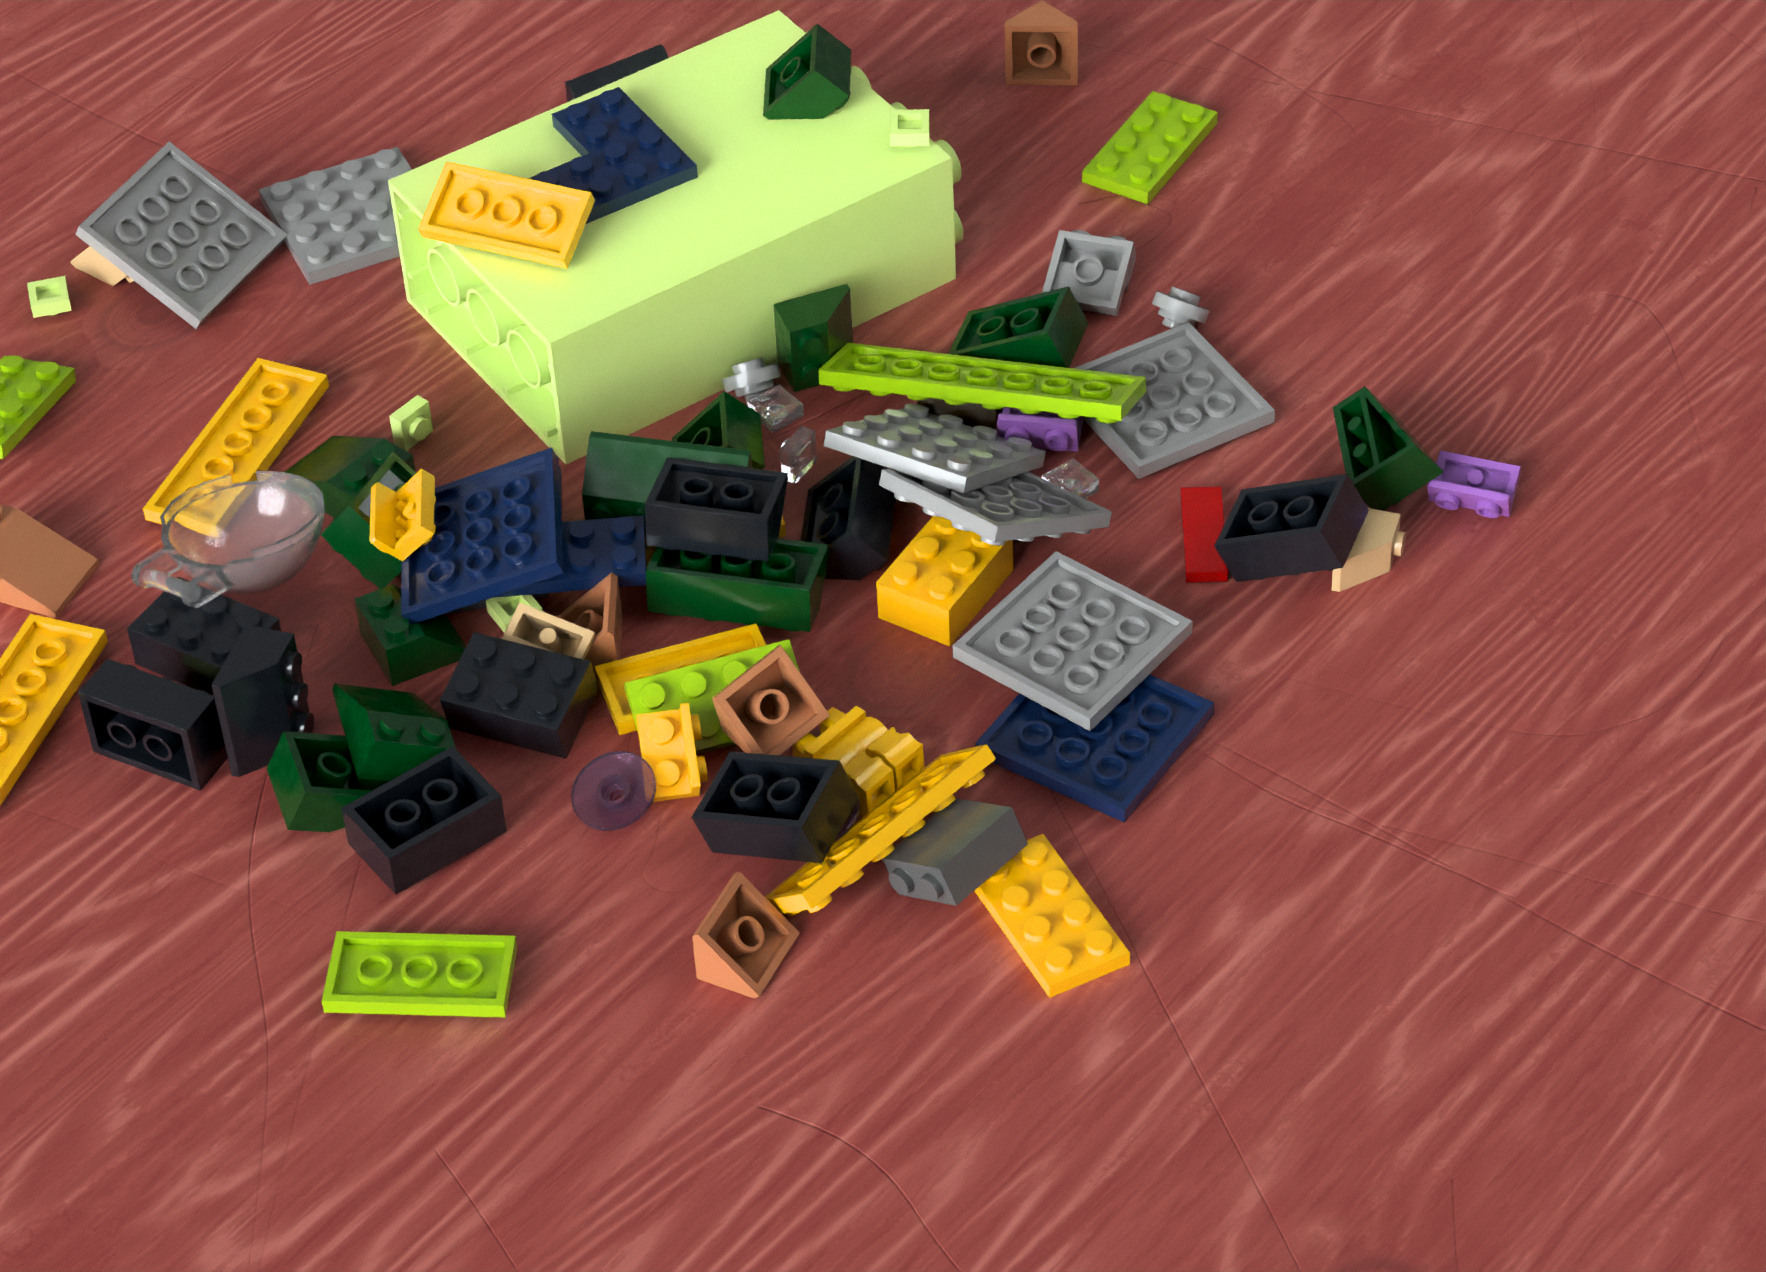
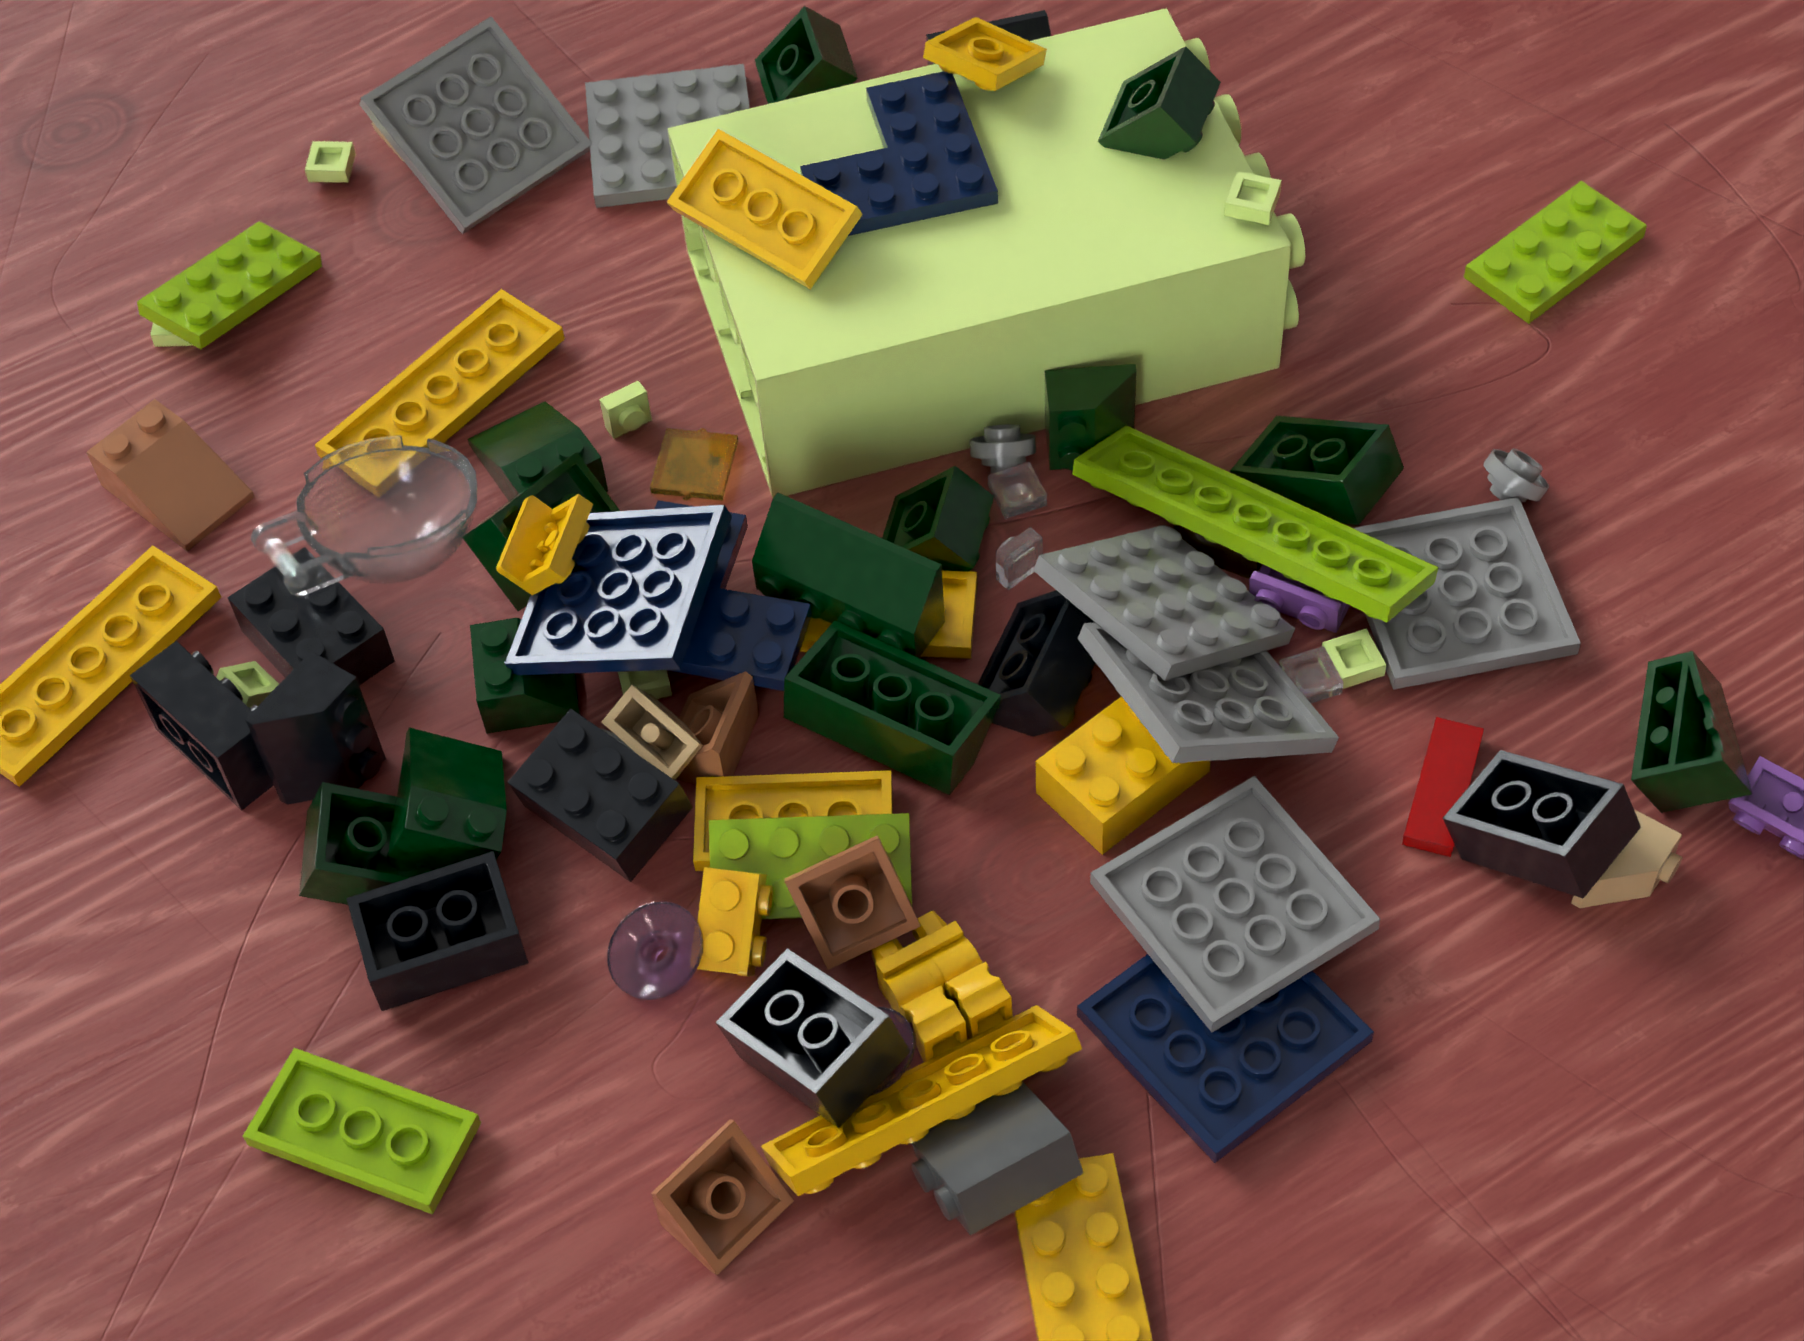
camera: 20 degrees right, 10 degrees up
black slope [645,458,788,561] -> none
nougat slope [1005,0,1078,85] -> none
light grey plate [1042,230,1136,316] -> none
none -> clear yellow piece [650,428,738,501]
none -> dark green slope [754,6,858,104]
none -> yellow plate [923,17,1047,91]
none -> yellowish green plate [1321,629,1386,690]

